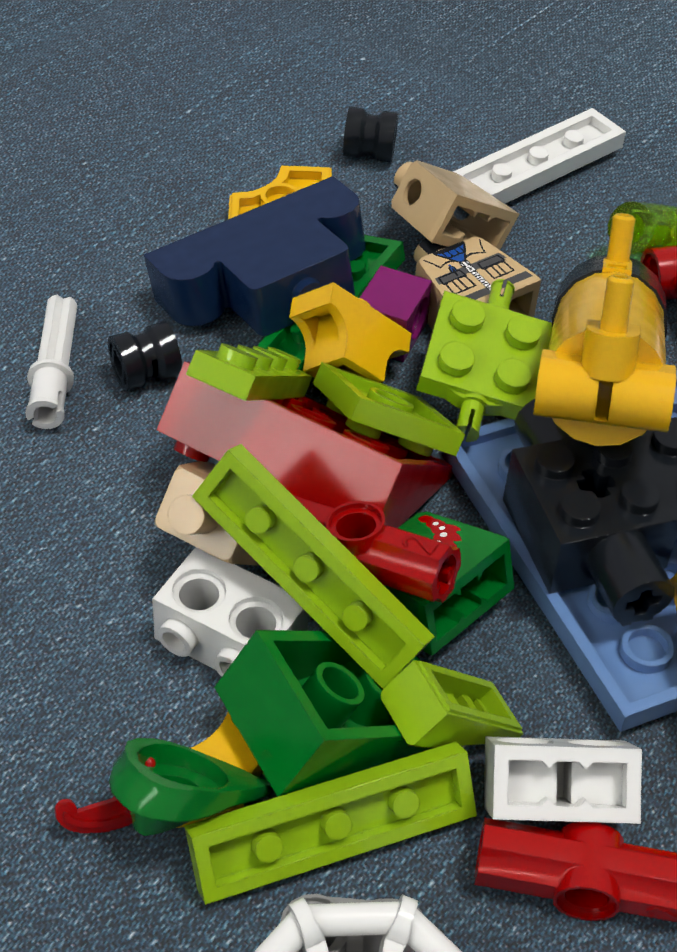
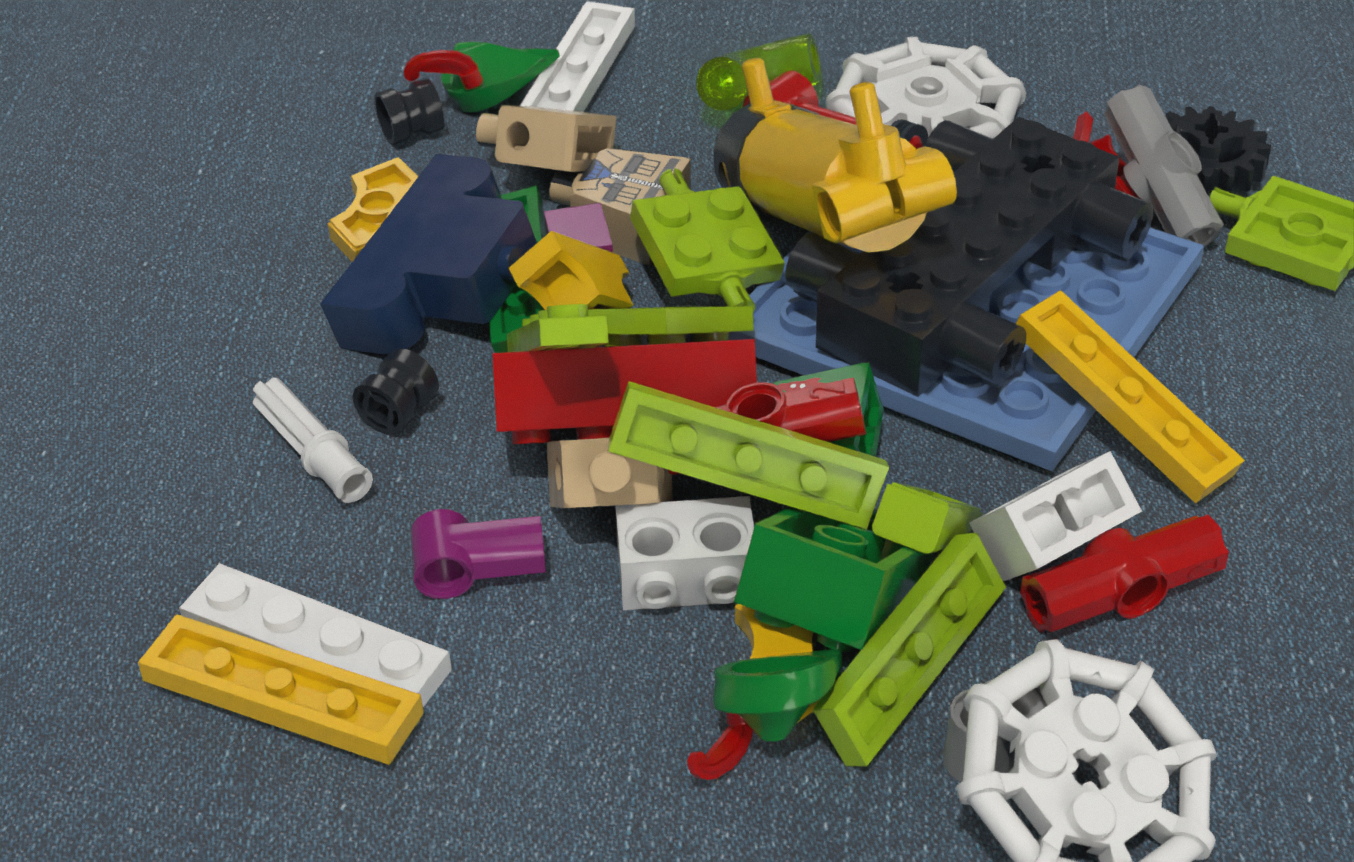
camera: 30 degrees left, 5 degrees down
none -> green piece [404,41,560,112]
none -> magenta piece [411,509,546,599]

